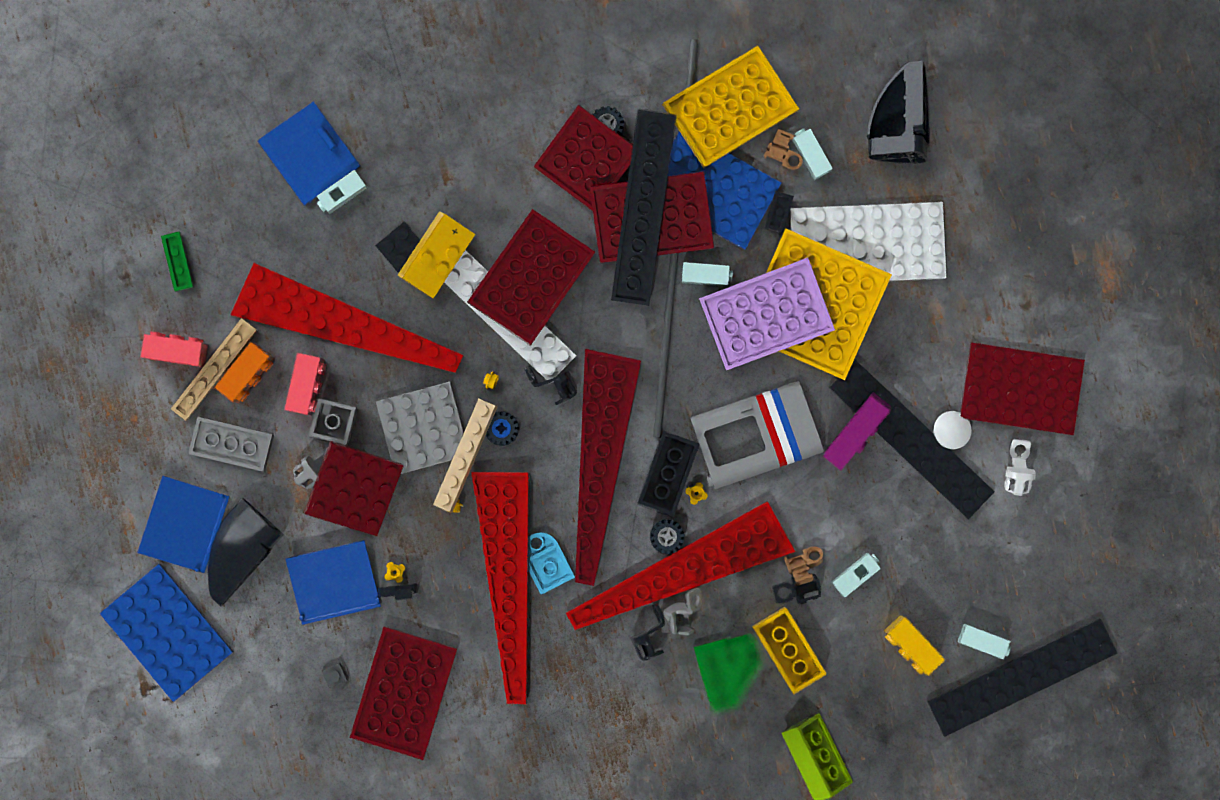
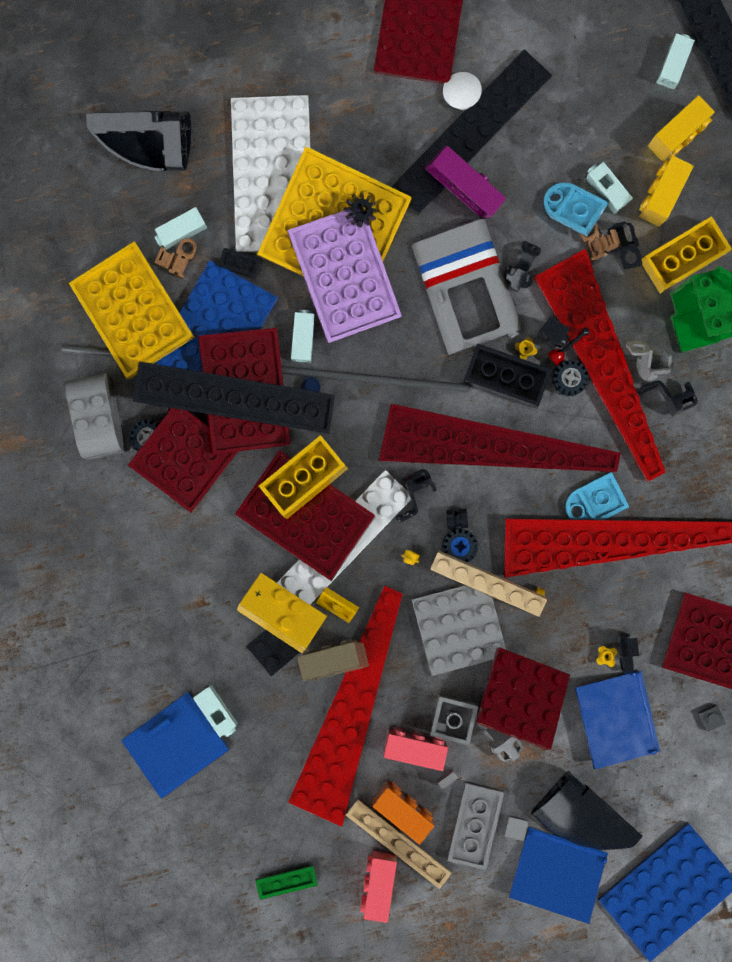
camera: 90 degrees left, 0 degrees up
white piece [1004,439,1036,496] -> none
none -> light grey brick [65,373,127,460]
none -> yellow brick [259,435,348,519]
none -> dark tan brick [297,639,369,681]
none -> dark blue plate [301,377,321,392]
none -> yellow plate [316,587,359,623]
none -> black gear [344,193,378,228]
none -> light grey tile [437,768,458,789]
none -> black wheel [446,509,468,529]
none -> black piece [504,241,541,292]
none -> light grey tile [504,816,528,841]
none -> black brick [536,316,570,349]
none -> medium azure tile [544,183,608,236]
none -> hinge [548,328,590,366]
none -> yellow brick [638,156,694,227]

